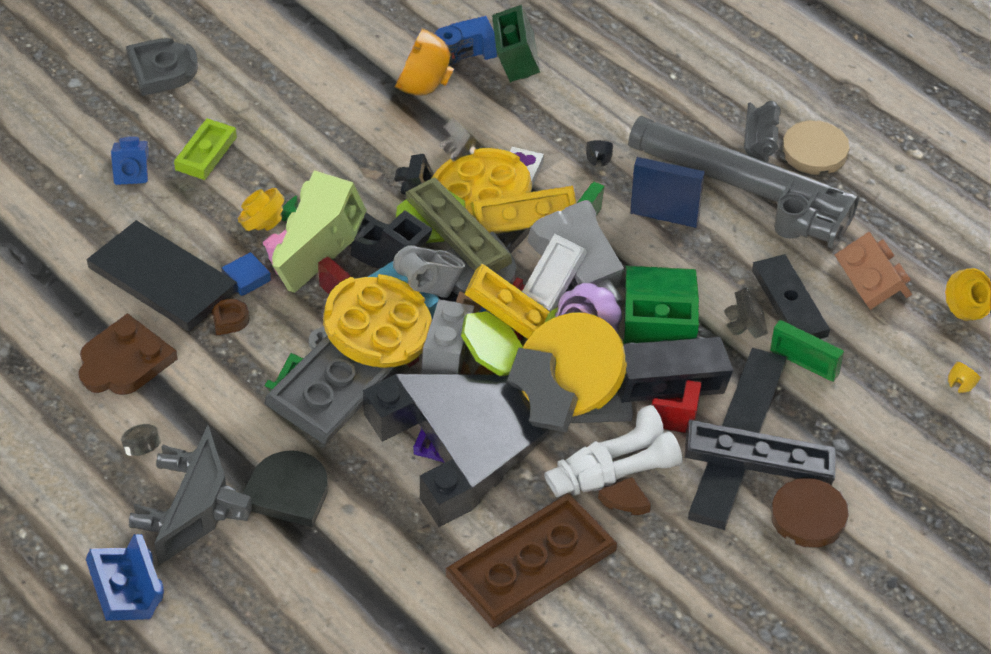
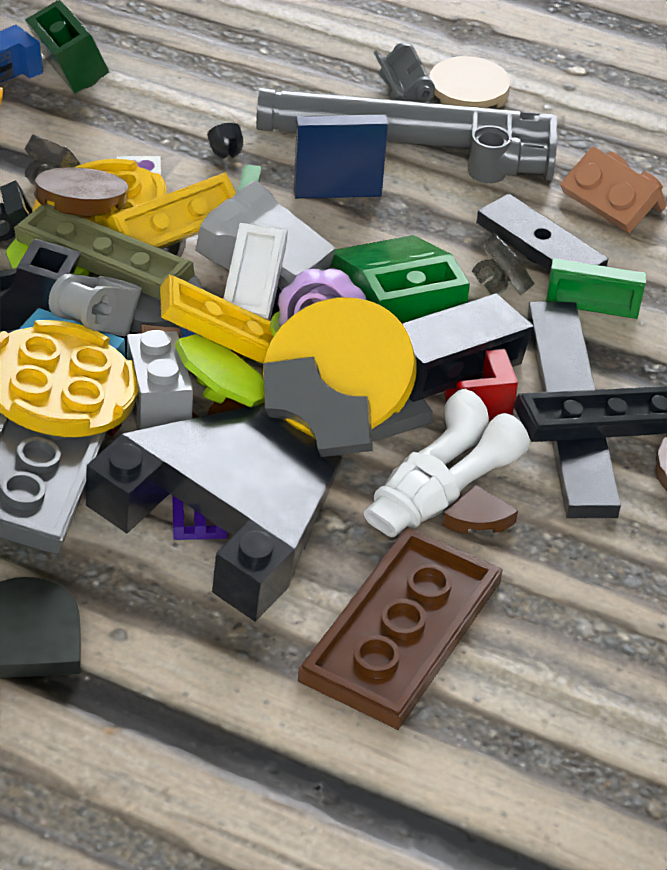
camera: 25 degrees left, 5 degrees down
none -> tile [34,168,128,216]

